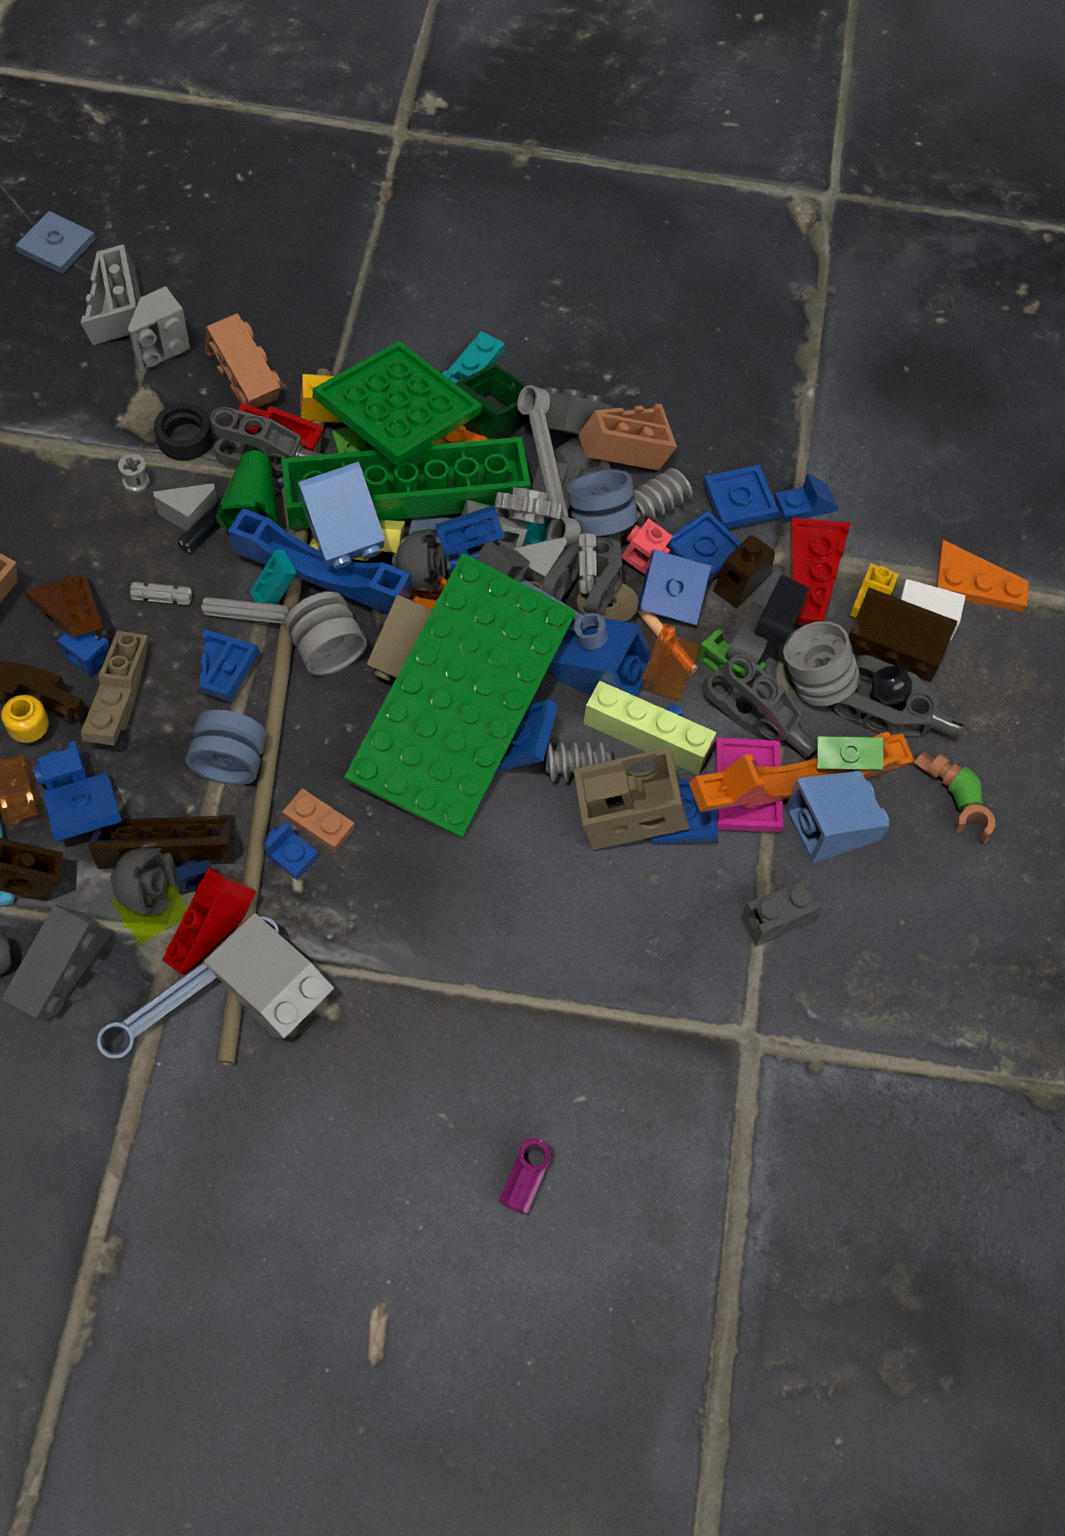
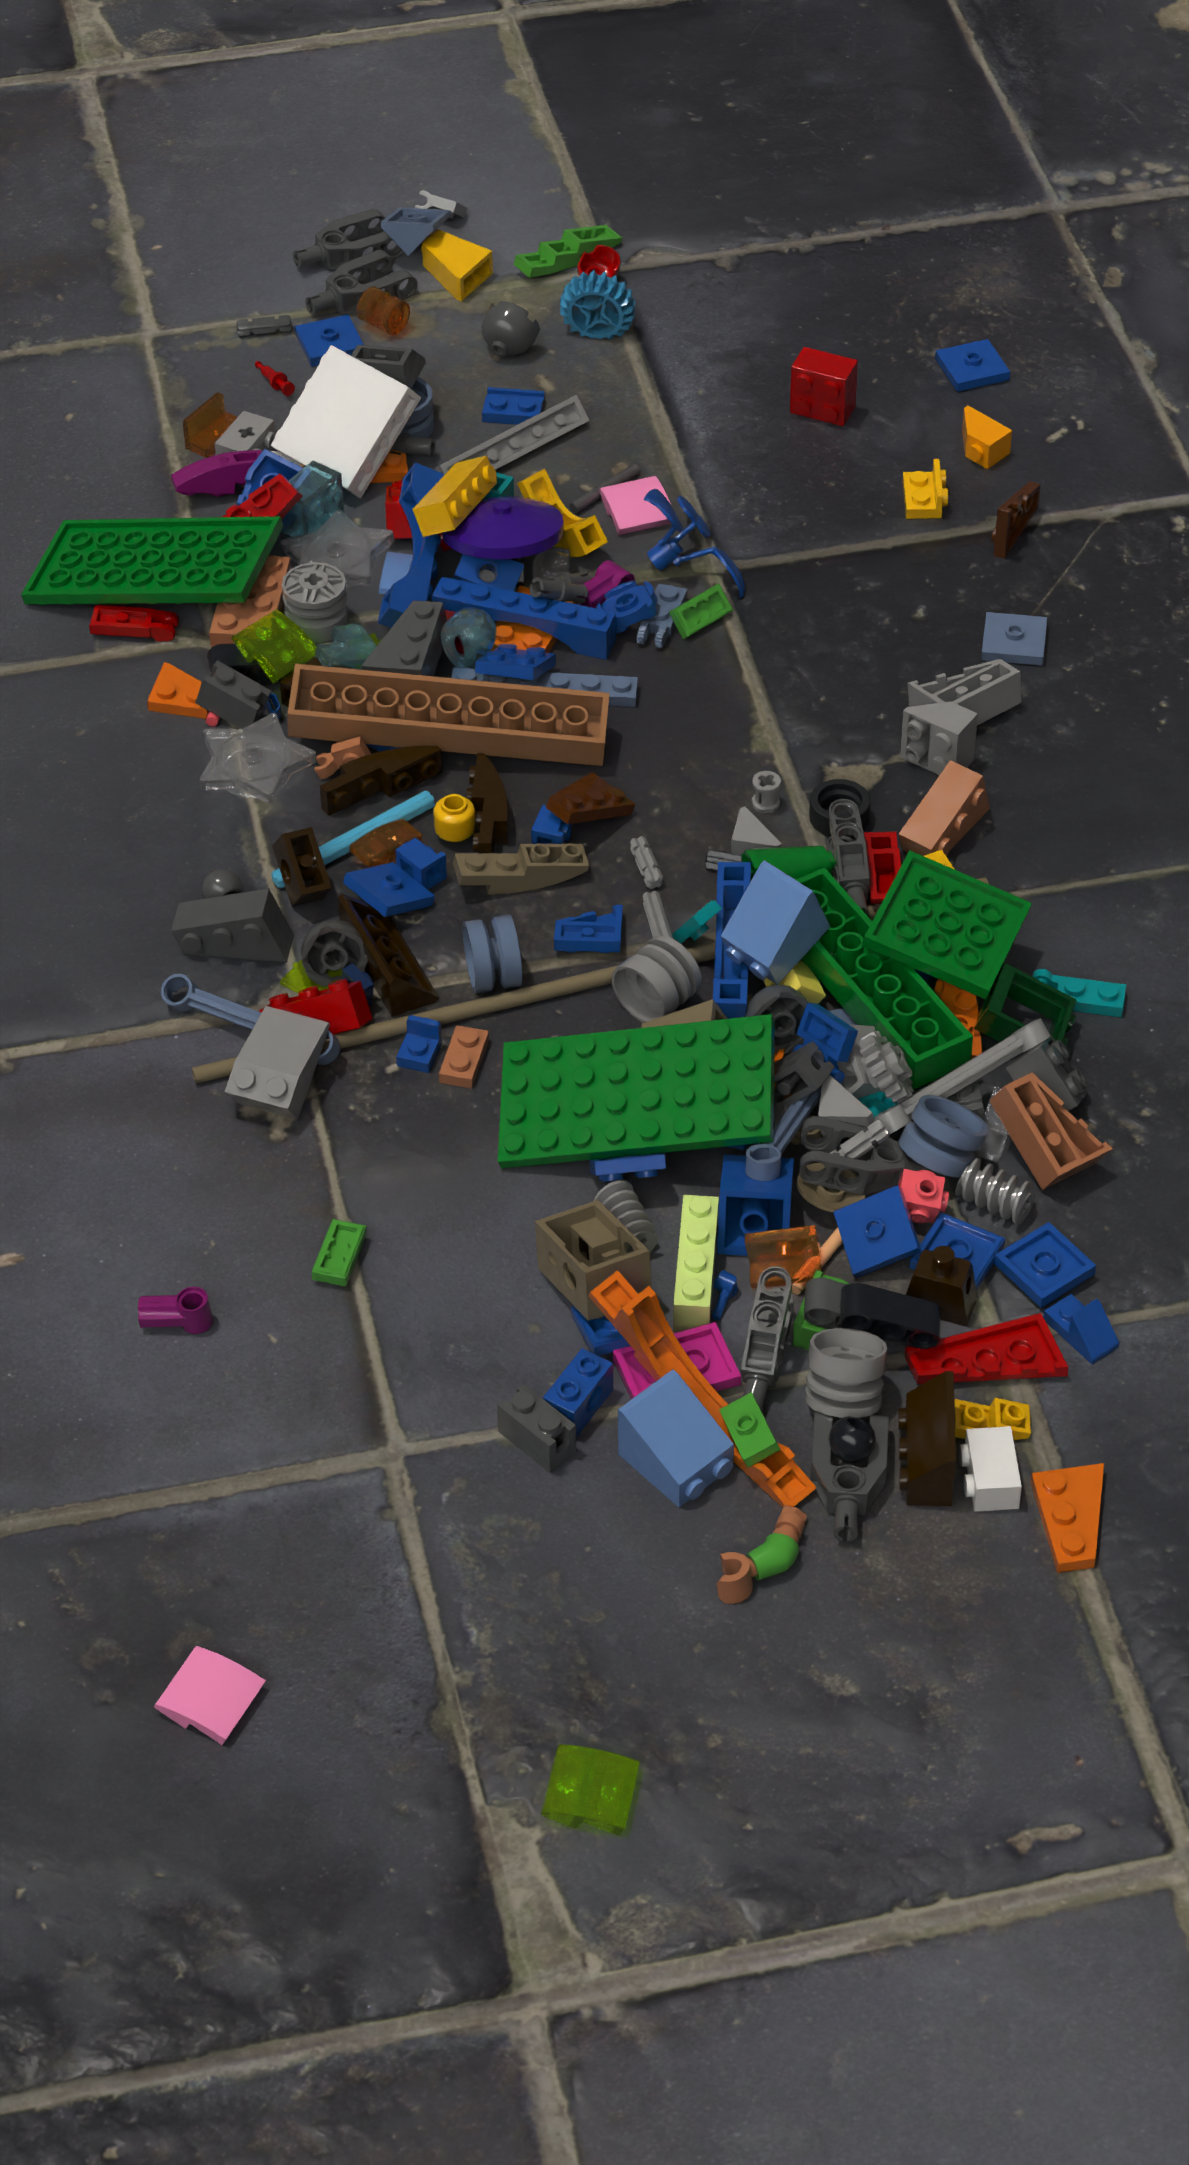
camera: 75 degrees right, 15 degrees down
none -> bright pink slope [154,1646,266,1745]
none -> bright green plate [311,1219,367,1287]
none -> blue brick [543,1348,613,1438]

